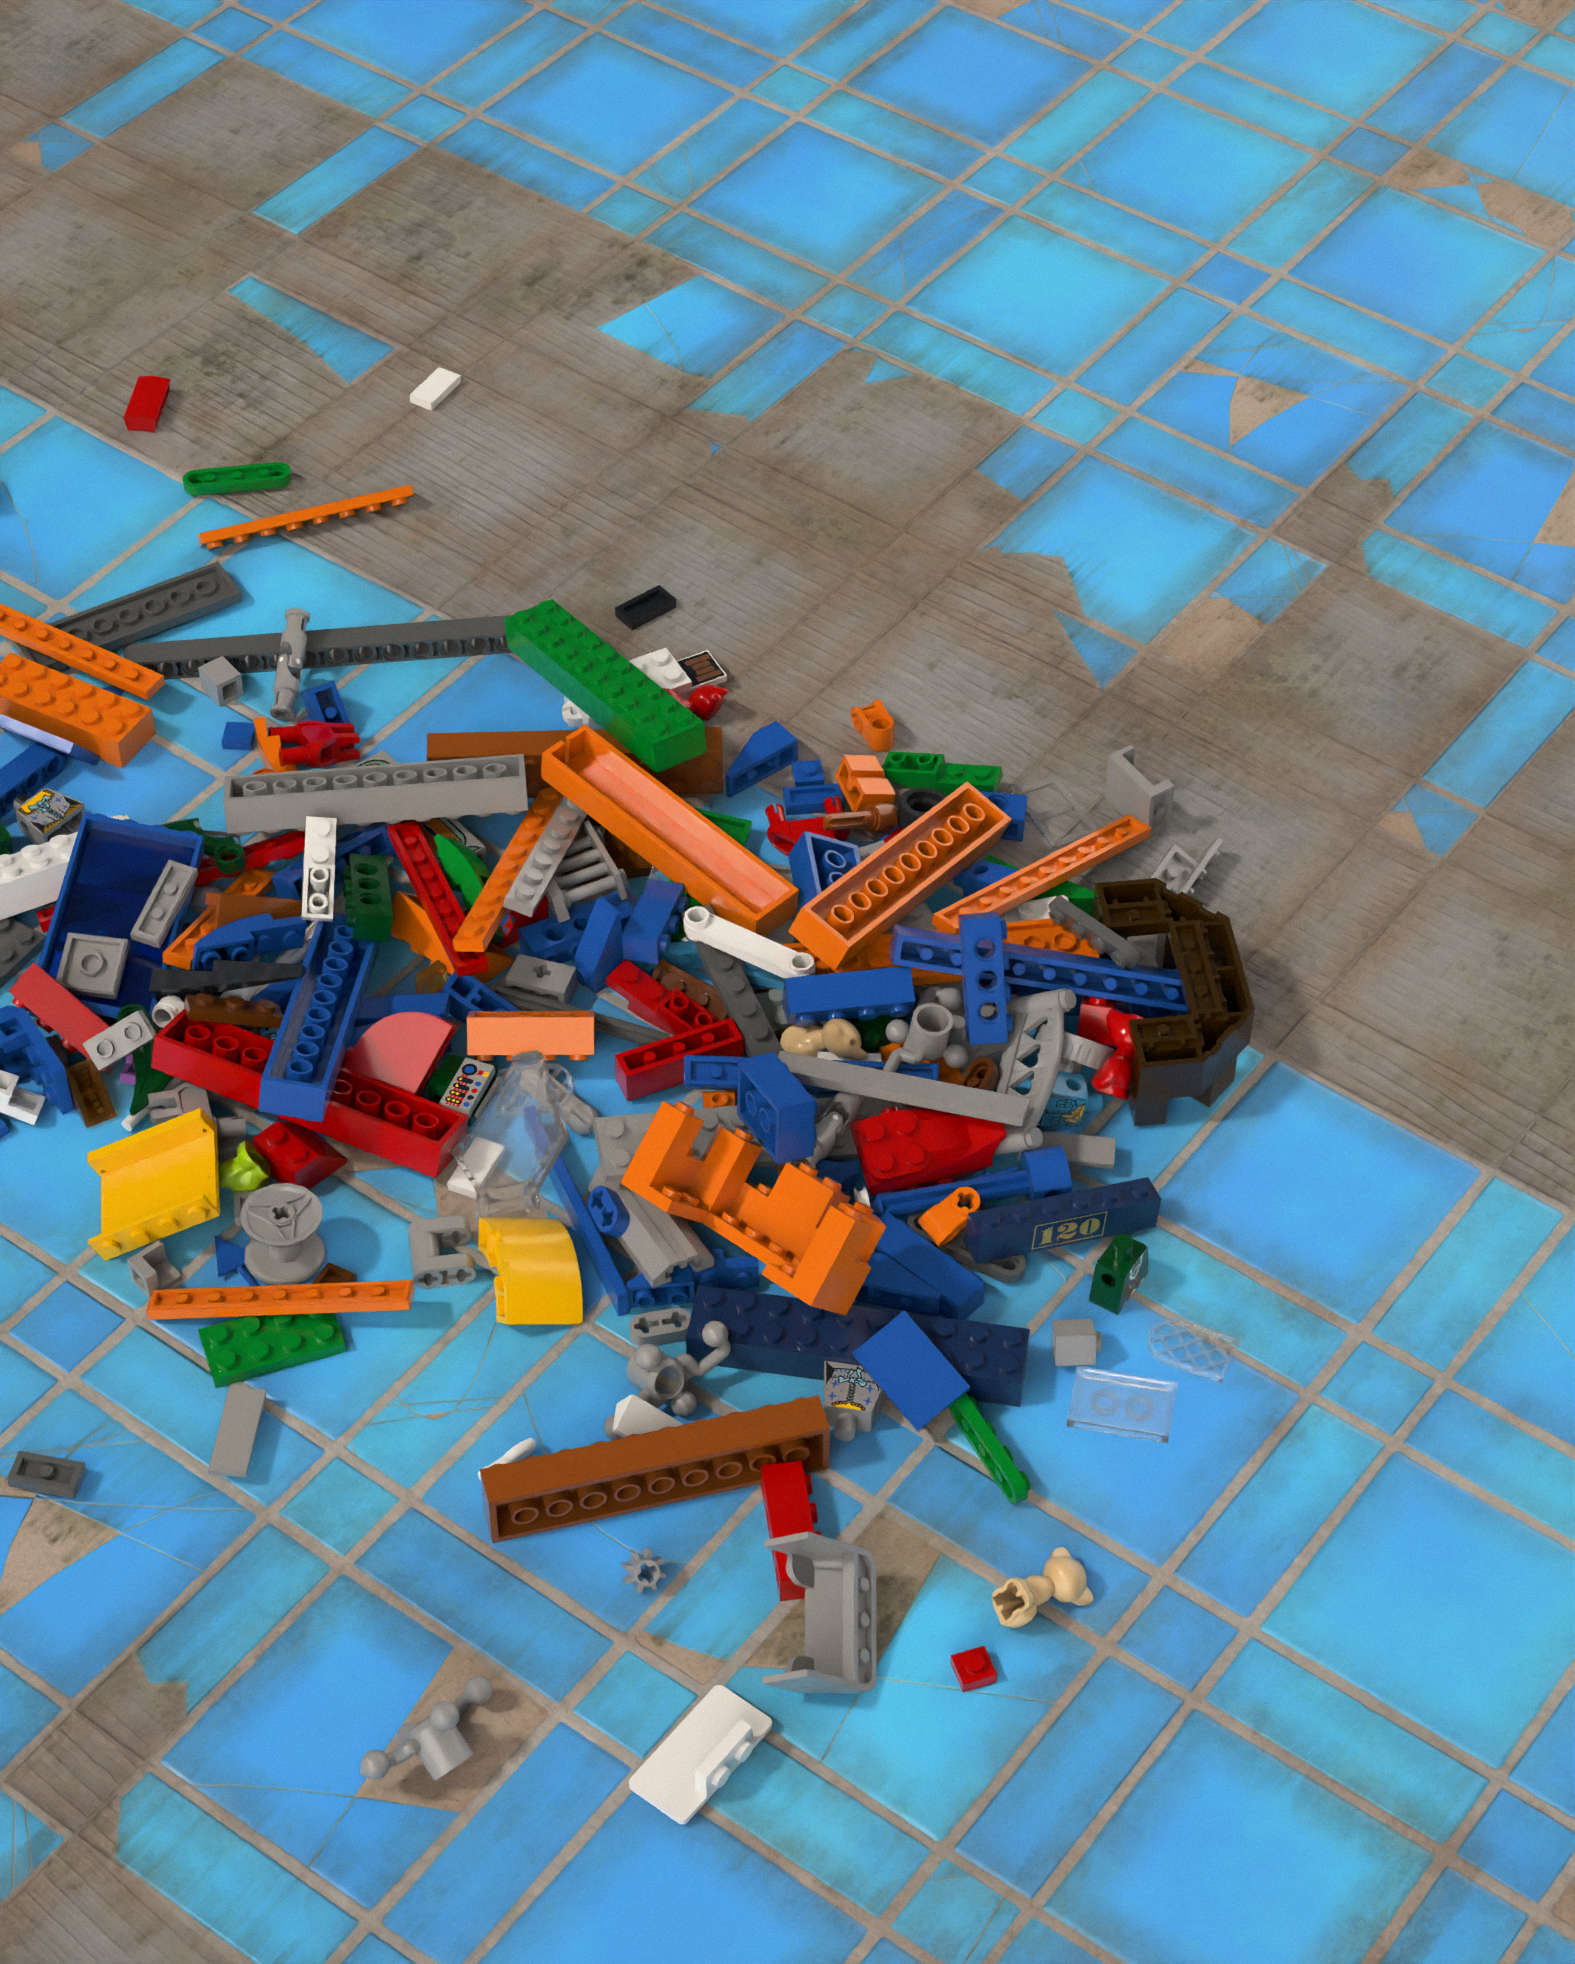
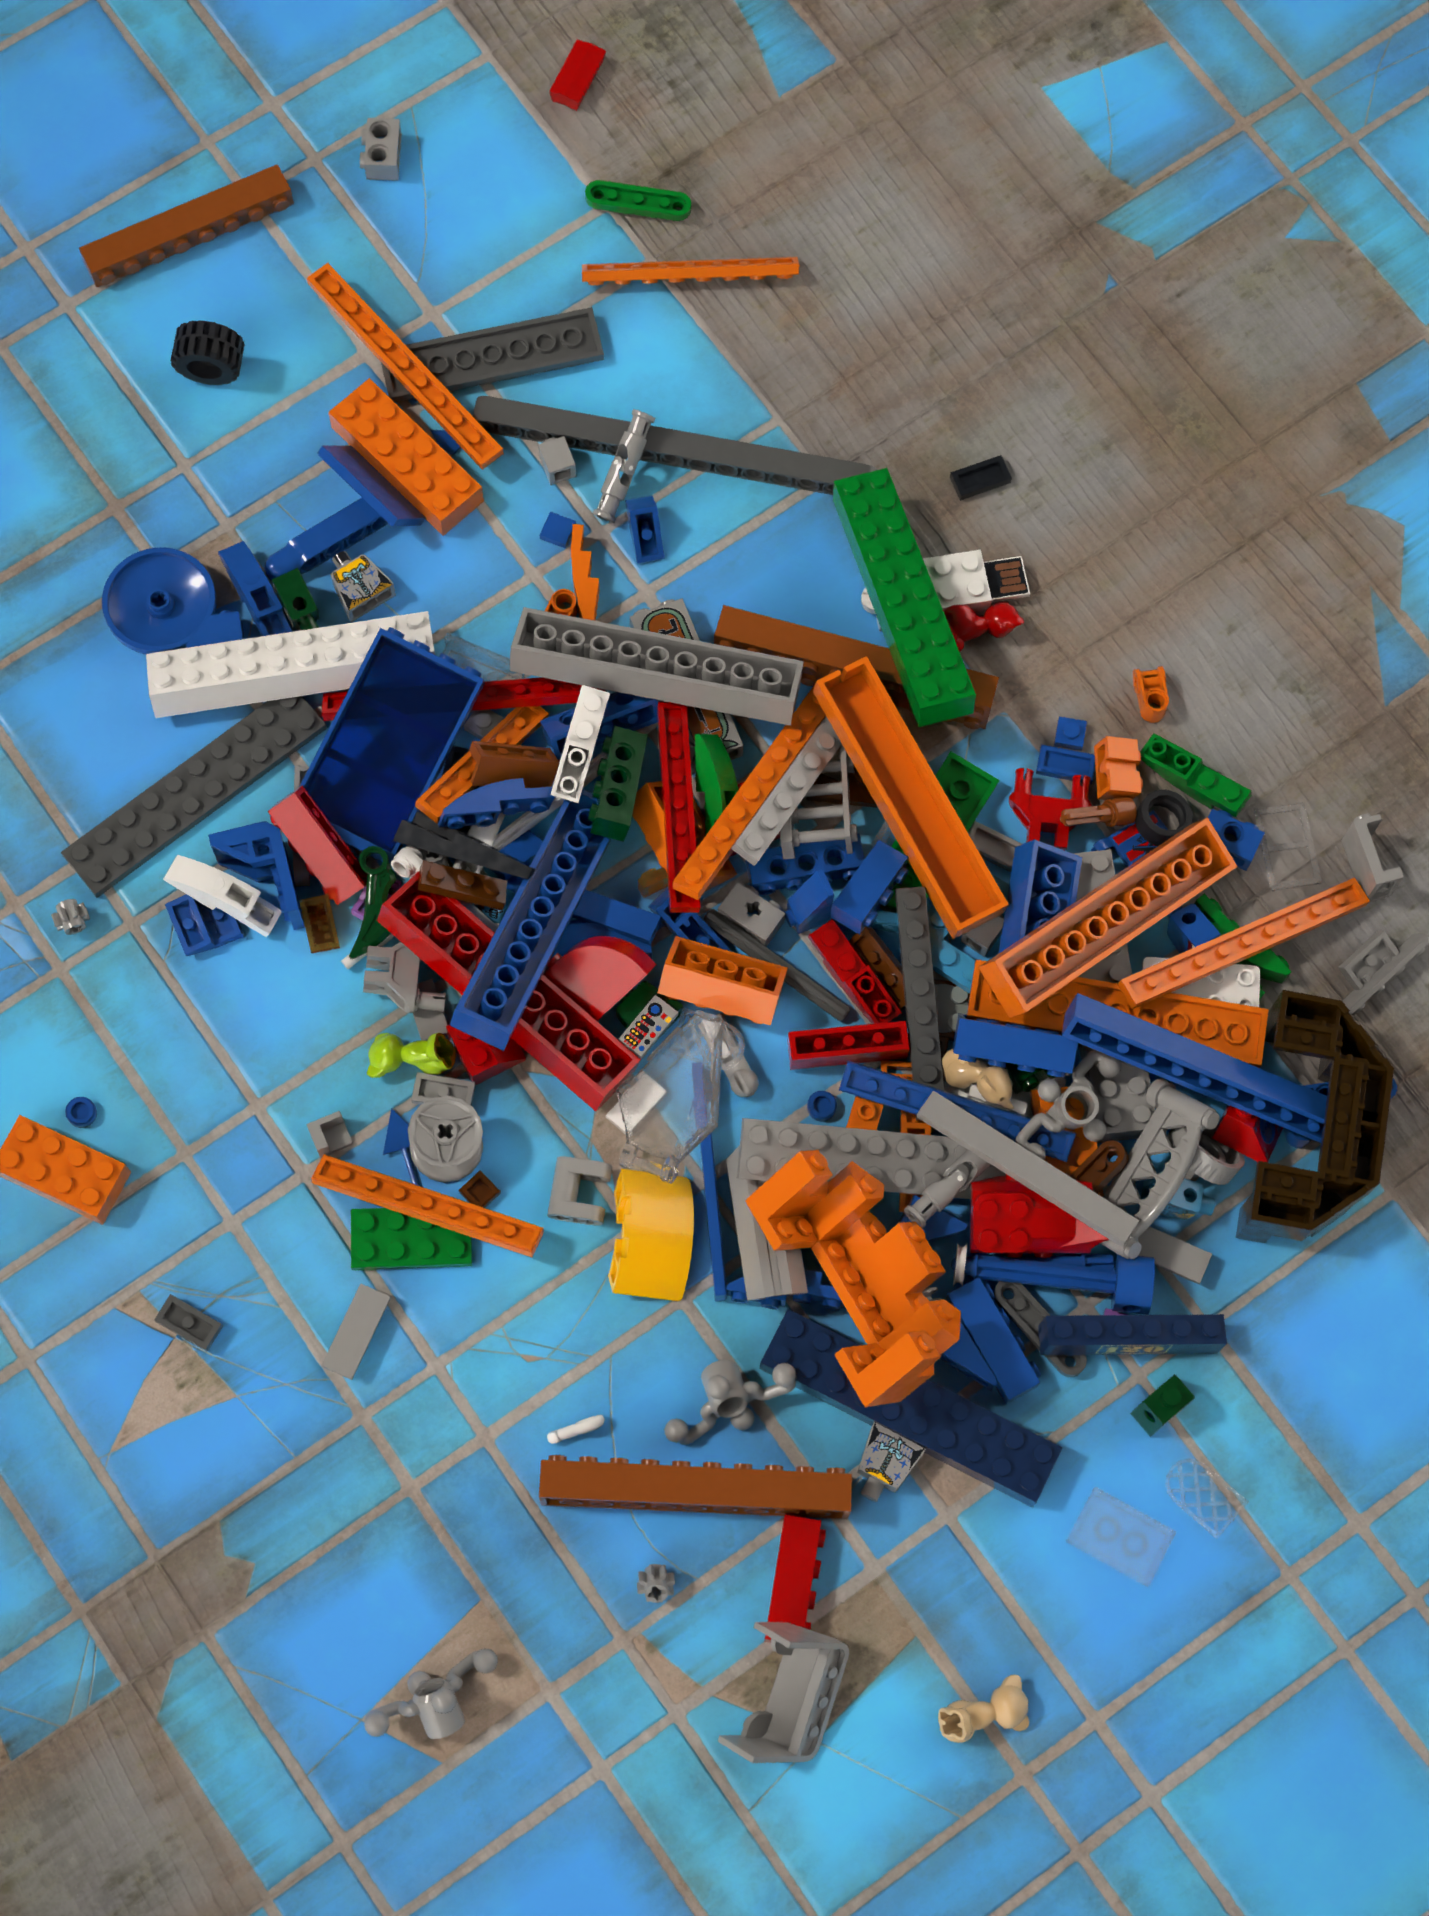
camera: 15 degrees right, 25 degrees up
light grey tile [56,932,130,1000] -> none
light grey brick [82,1010,156,1071] -> none
yellow panel [87,1108,220,1261] -> none
light grey tile [130,860,198,949] -> none
dark green piece [162,818,246,874] -> none
red connector [268,720,360,768] -> none
white tile [410,367,461,411] -> none
blue beam [587,1185,630,1238] -> none
white slope [612,1394,683,1438] -> none
light grey beam [629,1308,691,1347] -> none
white bracket [629,1685,772,1824] -> none
white piece [683,906,816,979] -> none
blue slope [726,721,798,798] -> none
blue brick [737,1052,818,1164] -> none
blue tile [852,1310,970,1432] -> none
orange piece [918,1186,980,1248] -> none
green plate [949,1393,1031,1504] -> none
red plate [950,1646,997,1692] -> none
blue brick [958,912,1013,1045] -> none
dark grey plate [1048,896,1141,969] -> none
light grey brick [1052,1319,1102,1366] -> none
red animal [1091,1009,1144,1100] -> none

